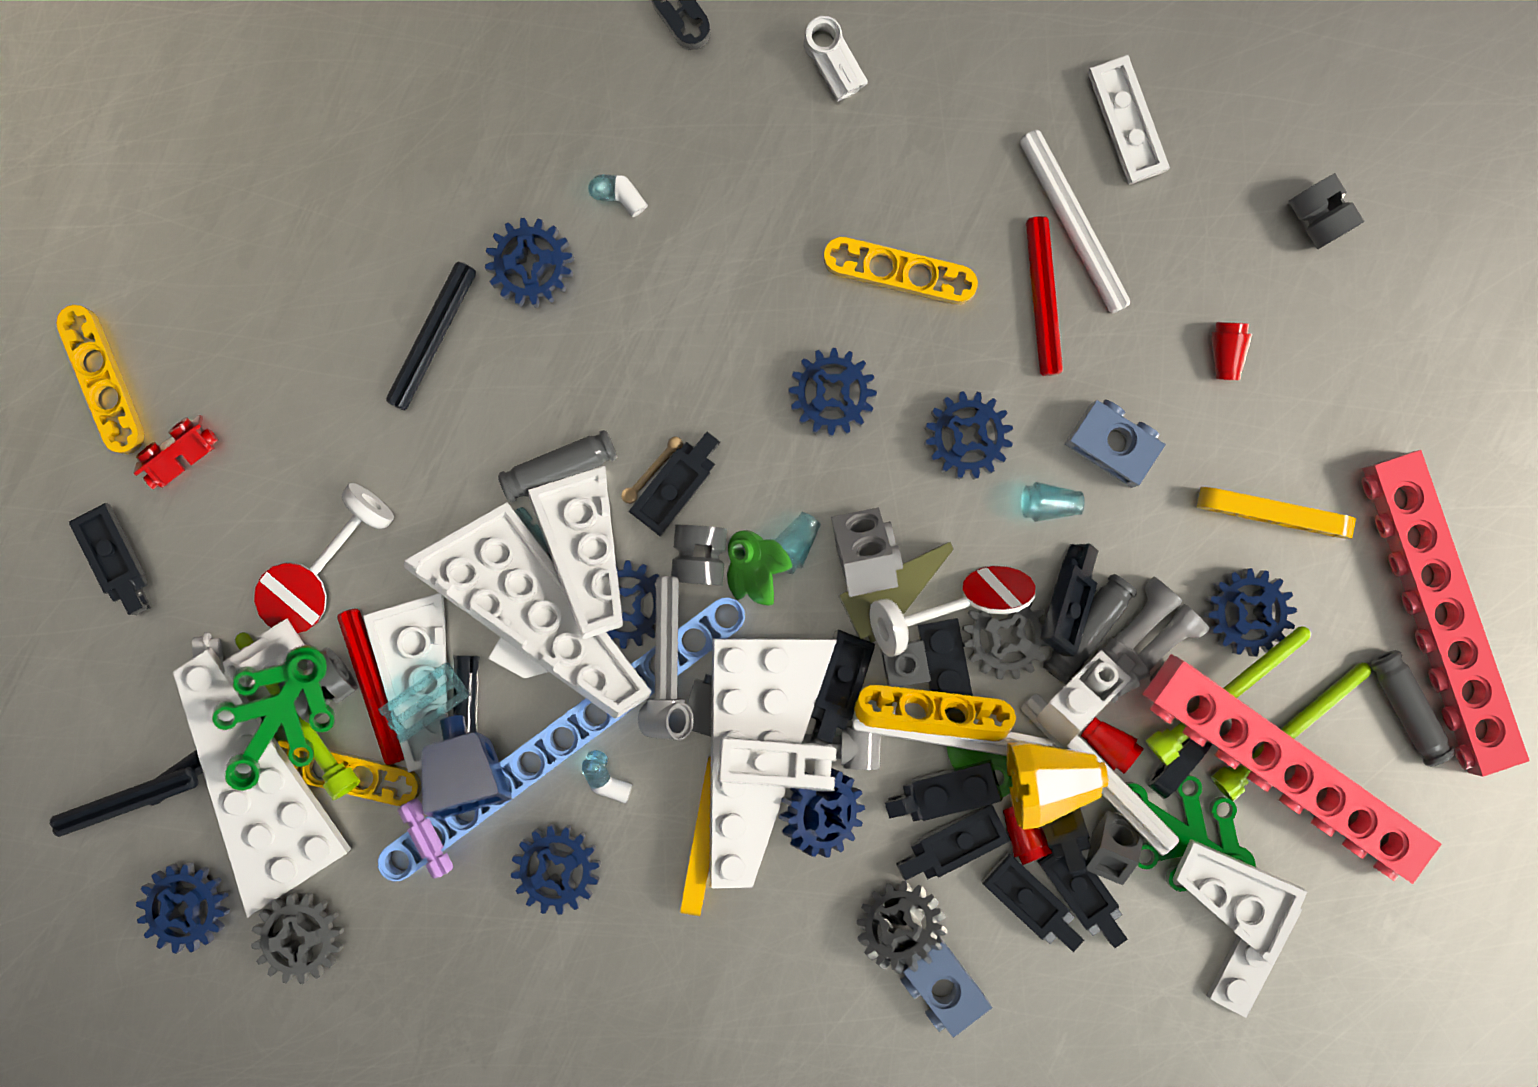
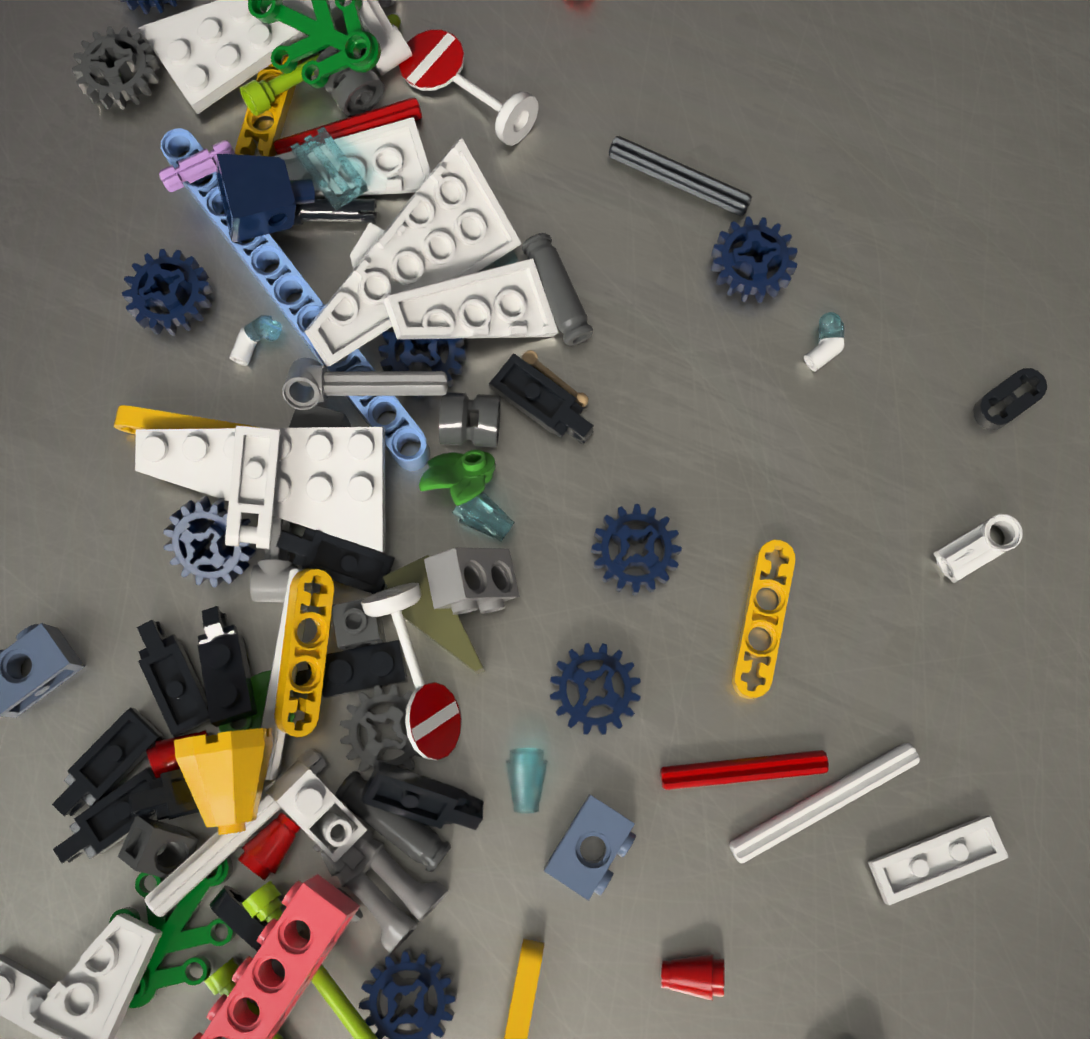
camera: 90 degrees right, 10 degrees down
dark grey gear [856,881,947,974] -> none

